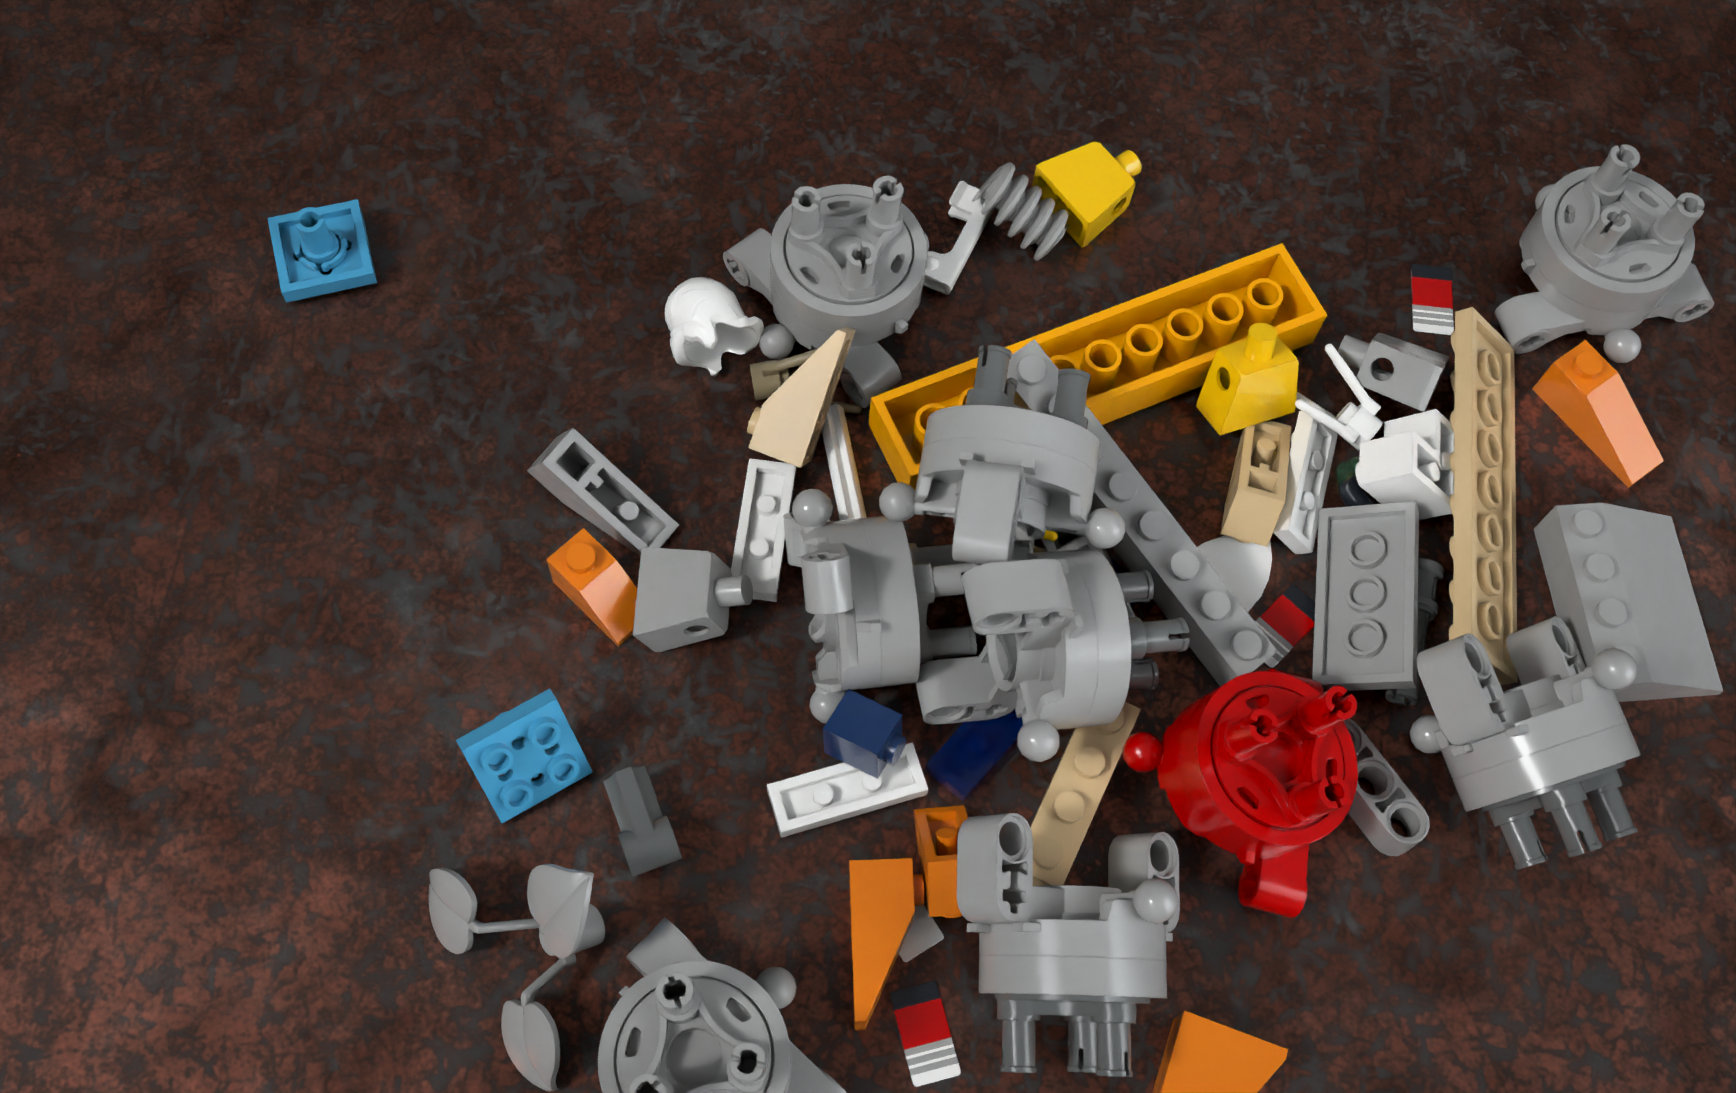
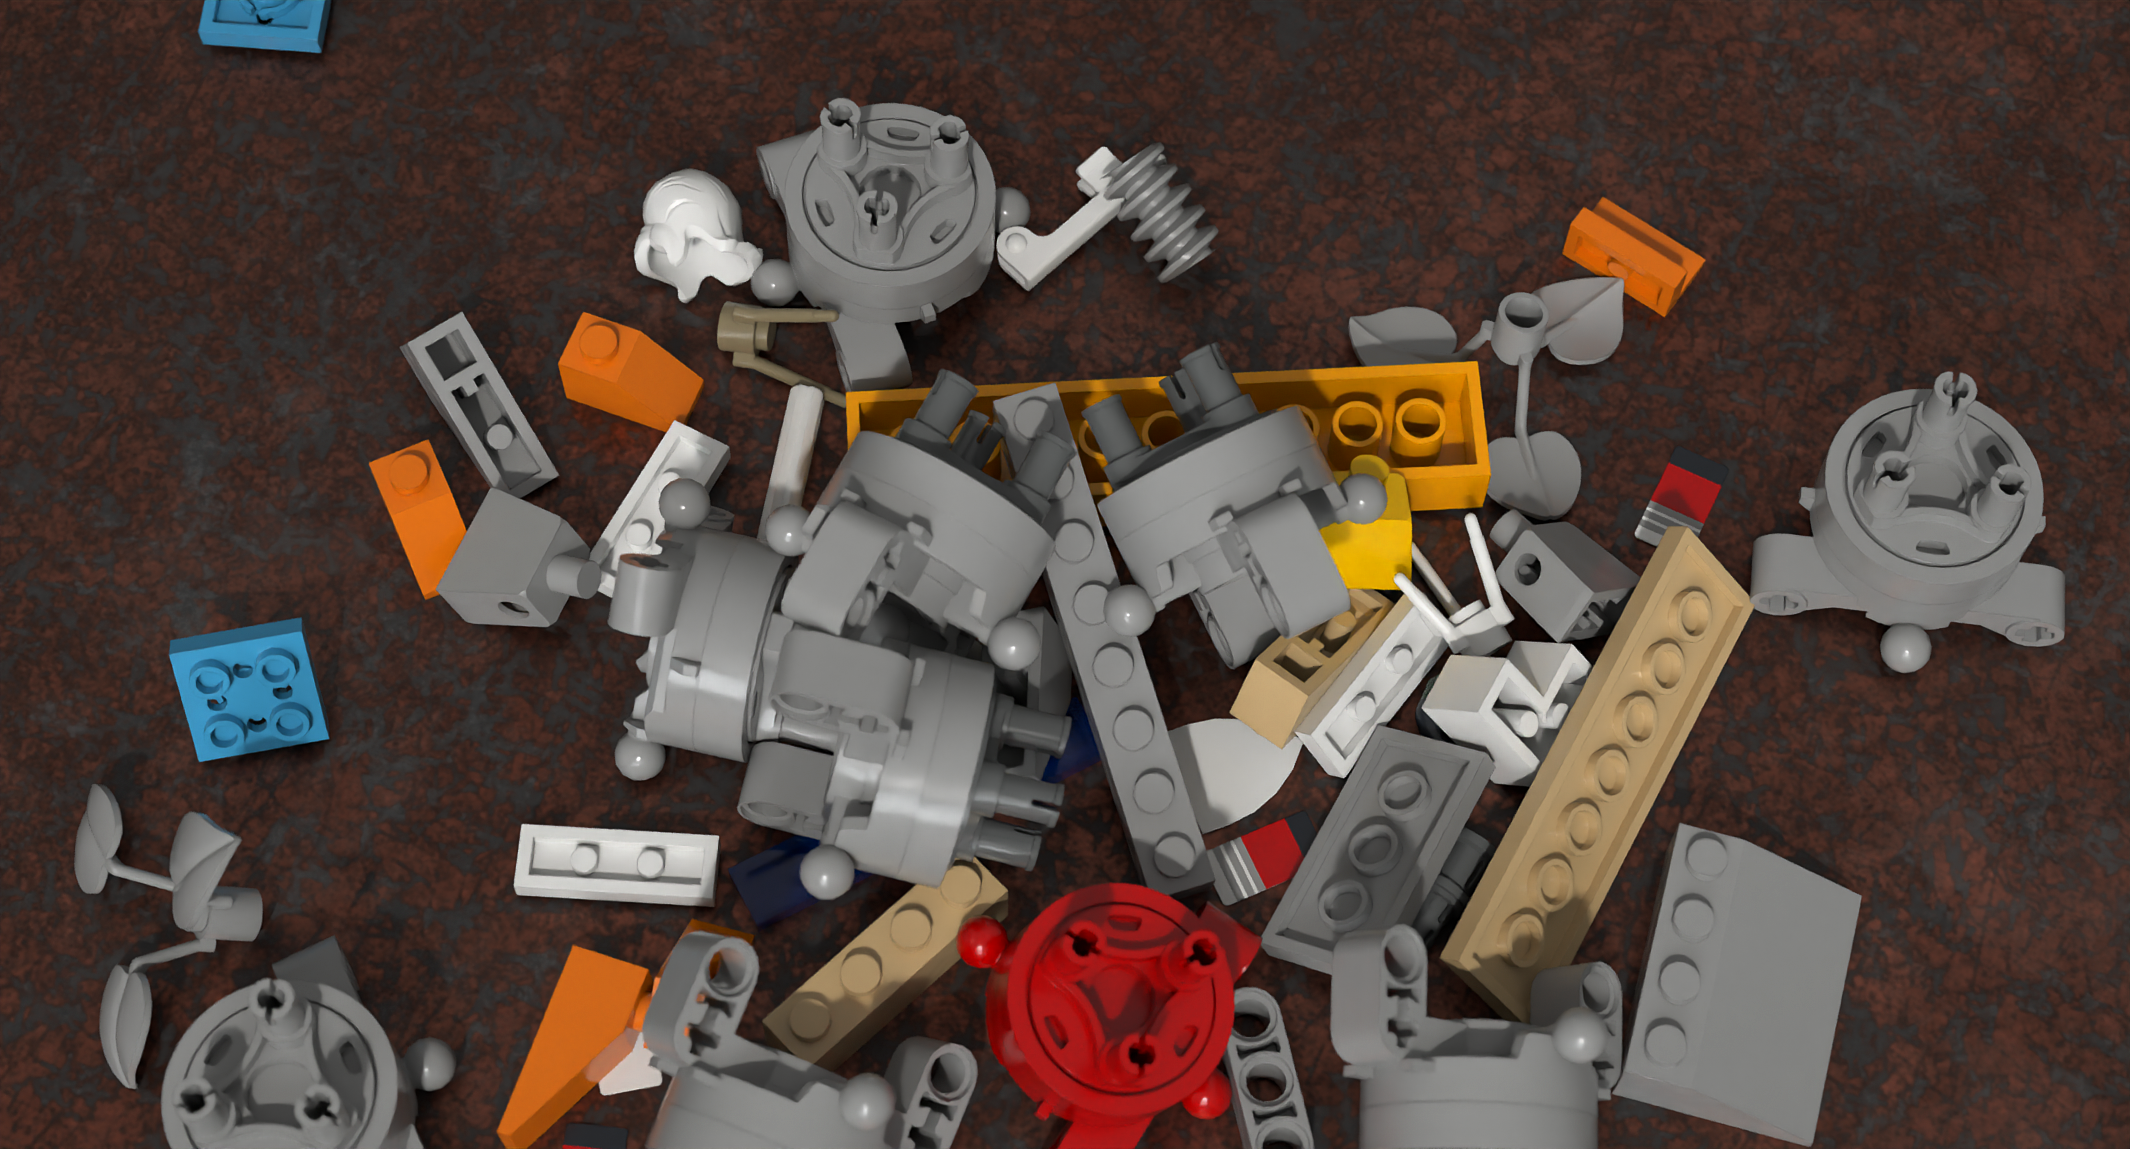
camera: 25 degrees right, 0 degrees up
dark grey piece [603,766,682,877] -> none
tan slope [747,326,856,468] -> none
dark blue brick [823,689,906,779] -> none
yellow torso [1032,142,1142,248] -> none
orange slope [1532,340,1664,488] -> none
none -> orange slope [558,312,705,433]
none -> light grey piece [1081,342,1388,669]
none -> light grey plant [1348,277,1624,521]
none -> orange panel [1562,197,1706,317]

